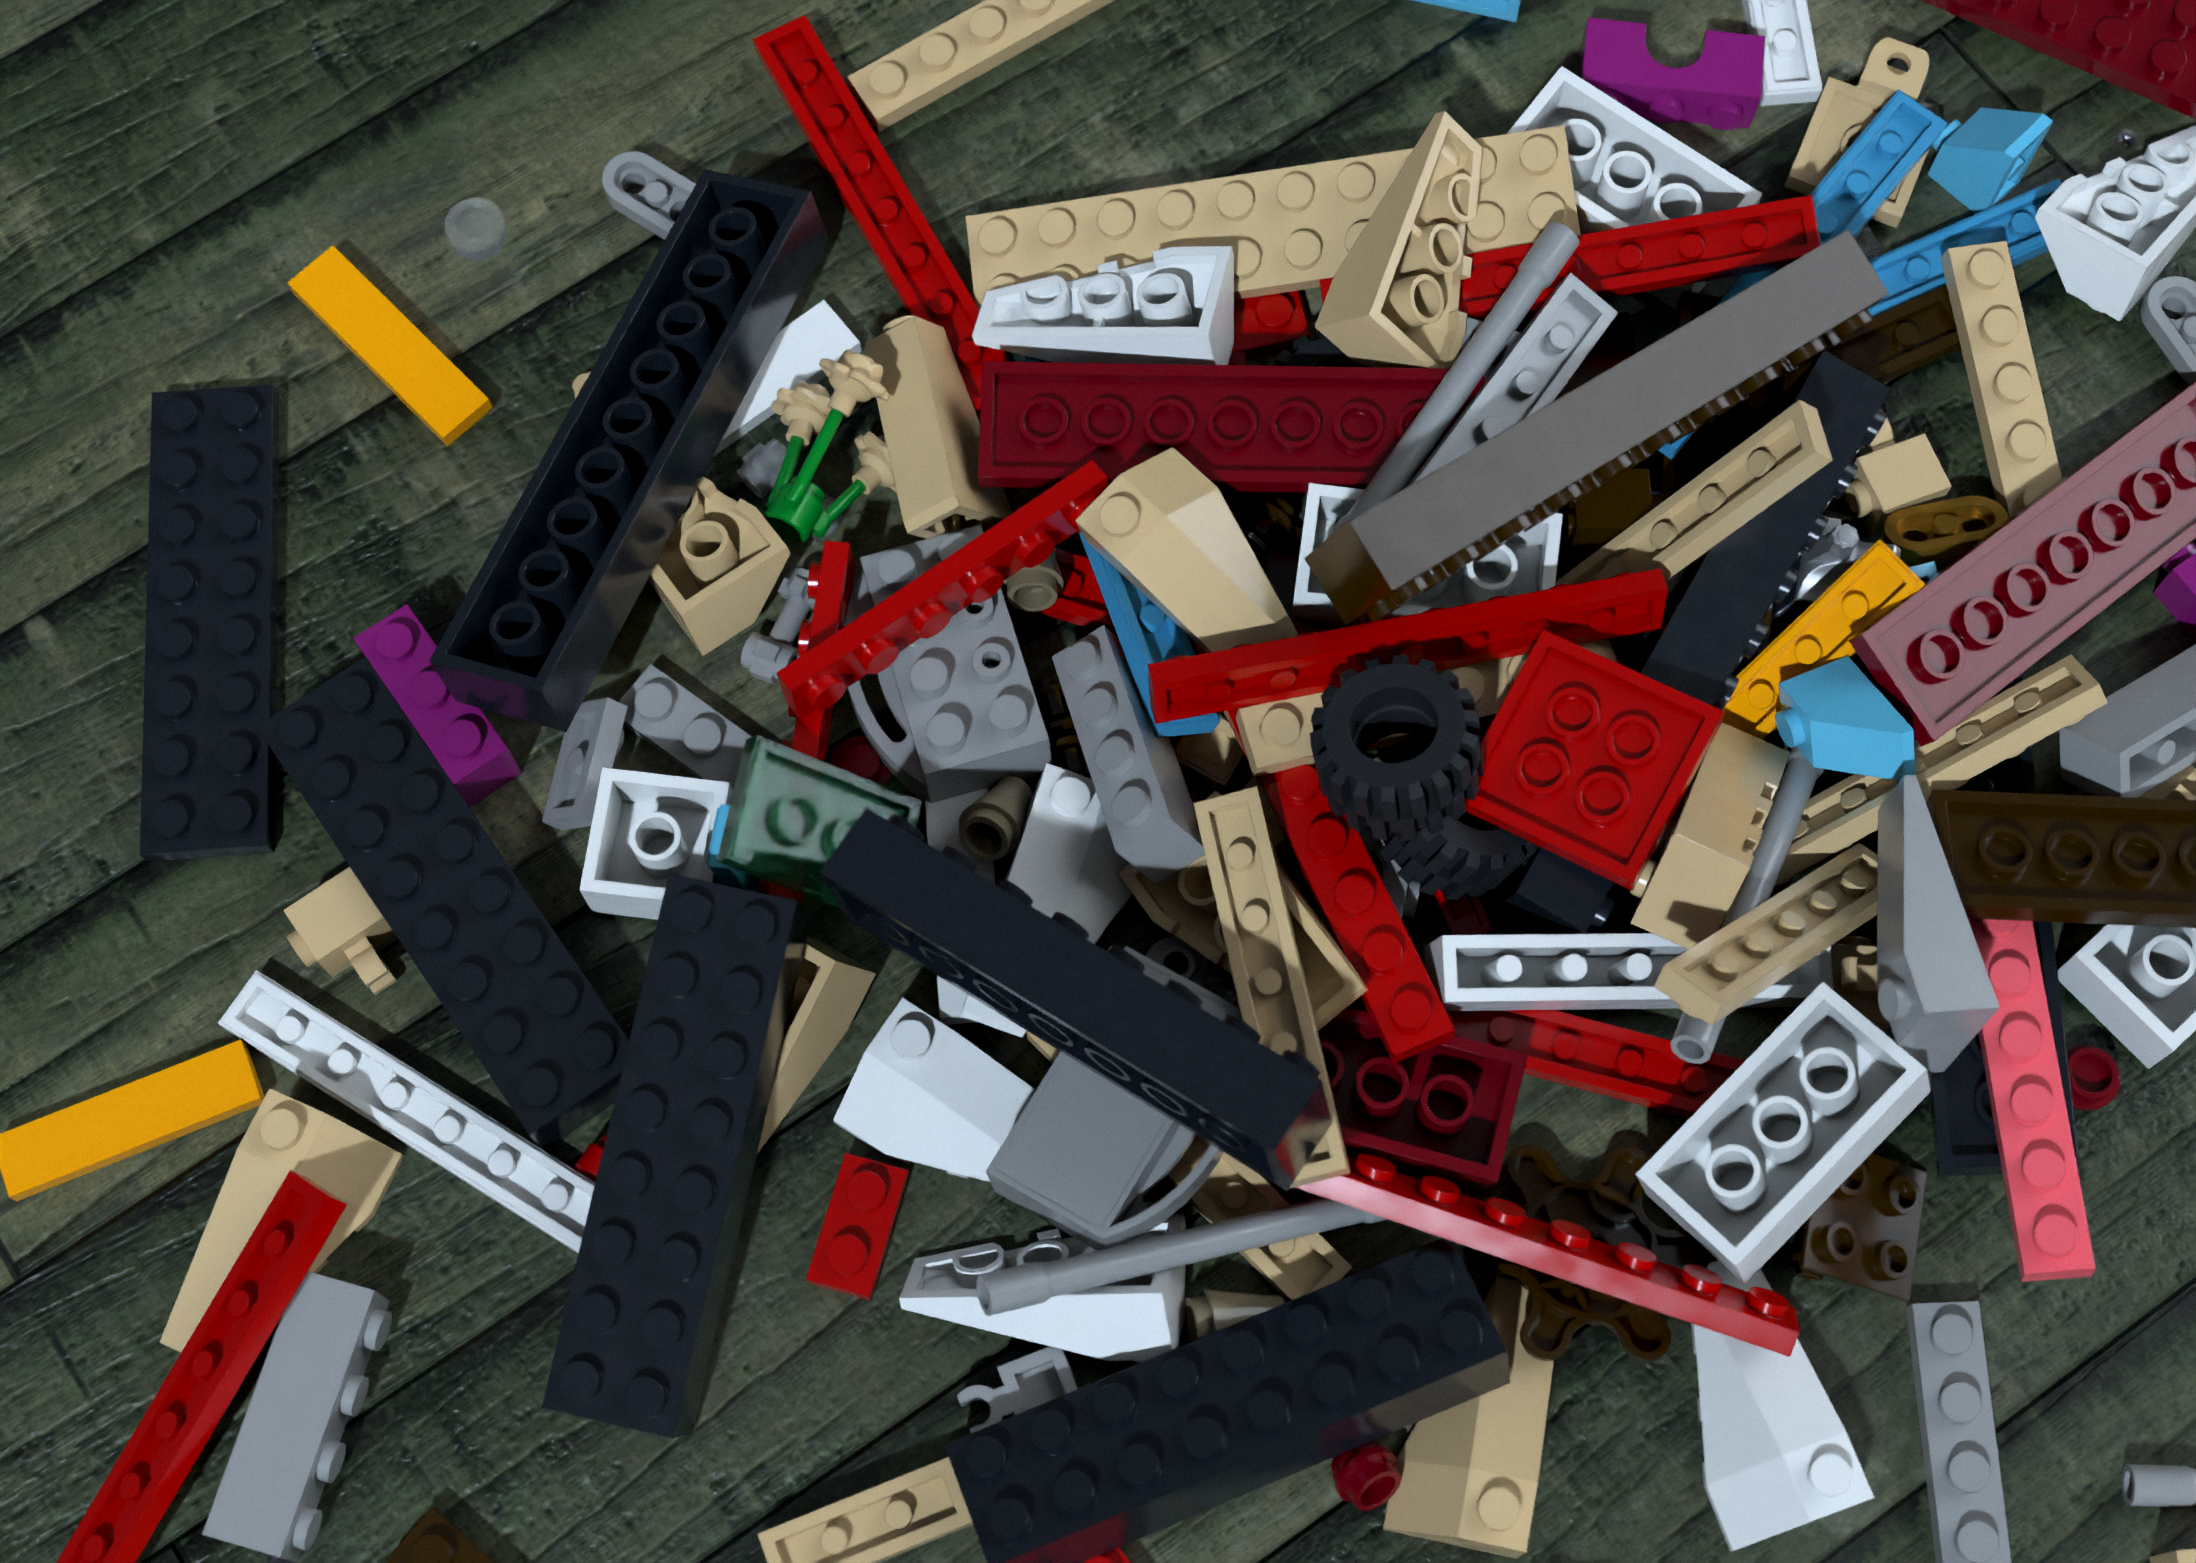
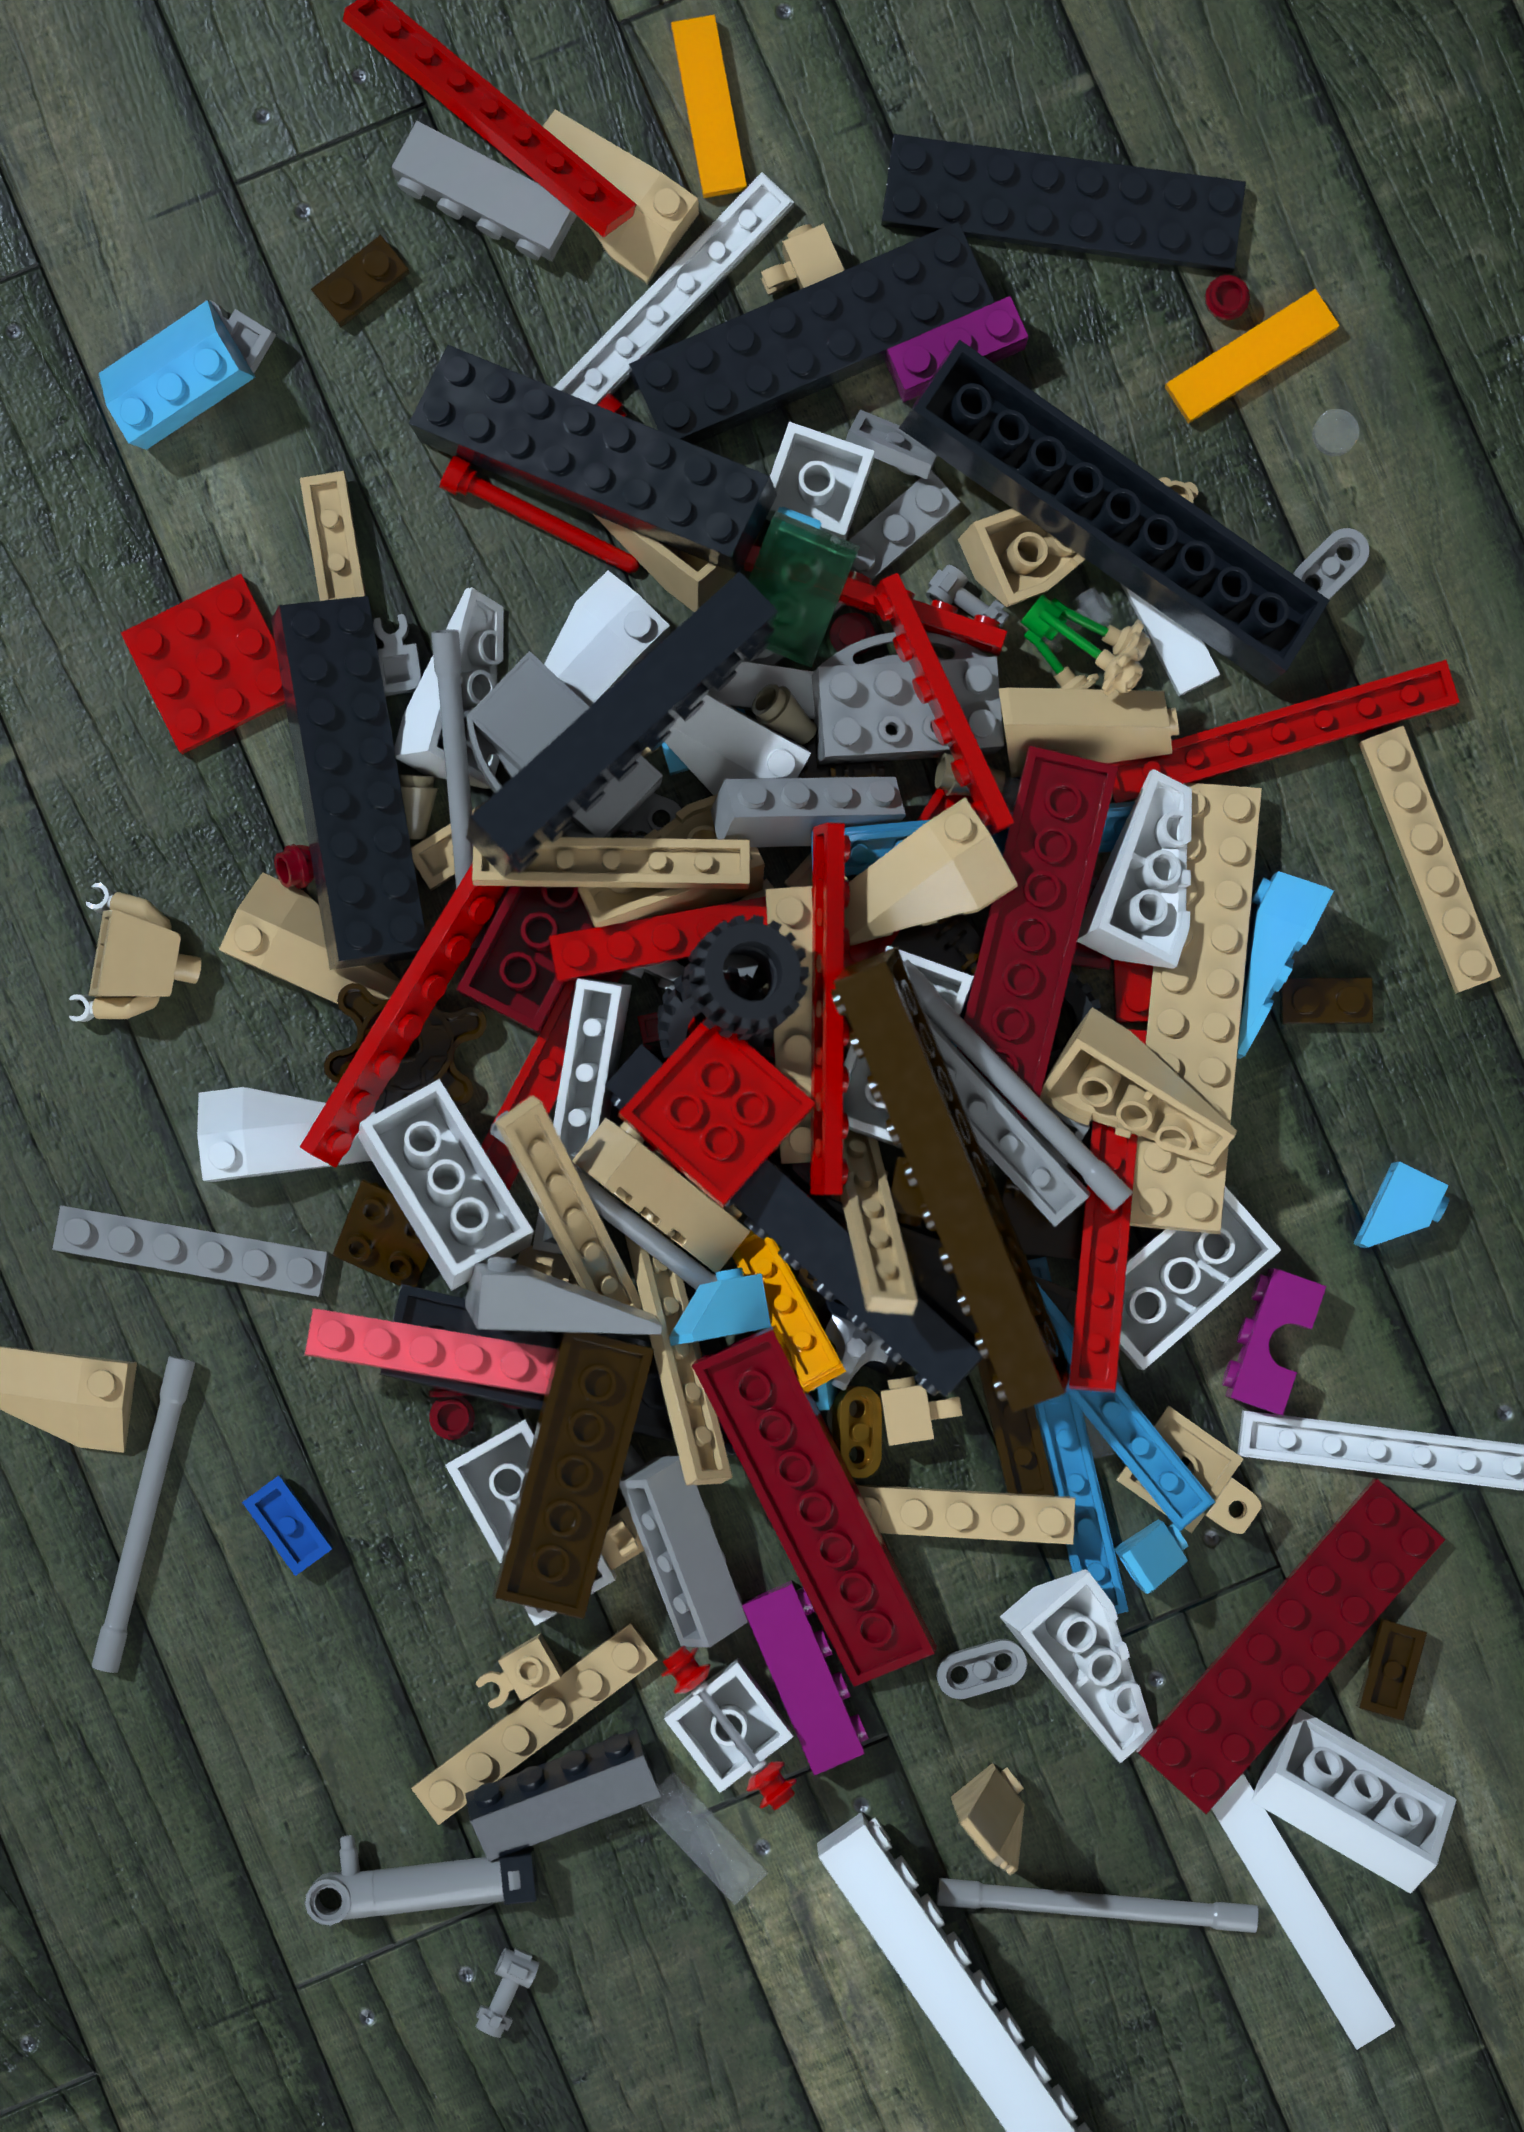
camera: 100 degrees right, 15 degrees up
red plate [806,1153,910,1301] -> none
none -> red piece [439,456,640,574]
none -> dark red plate [1205,275,1250,320]
none -> medium azure wedge [1237,871,1334,1059]
none -> dark brown plate [1280,978,1373,1024]

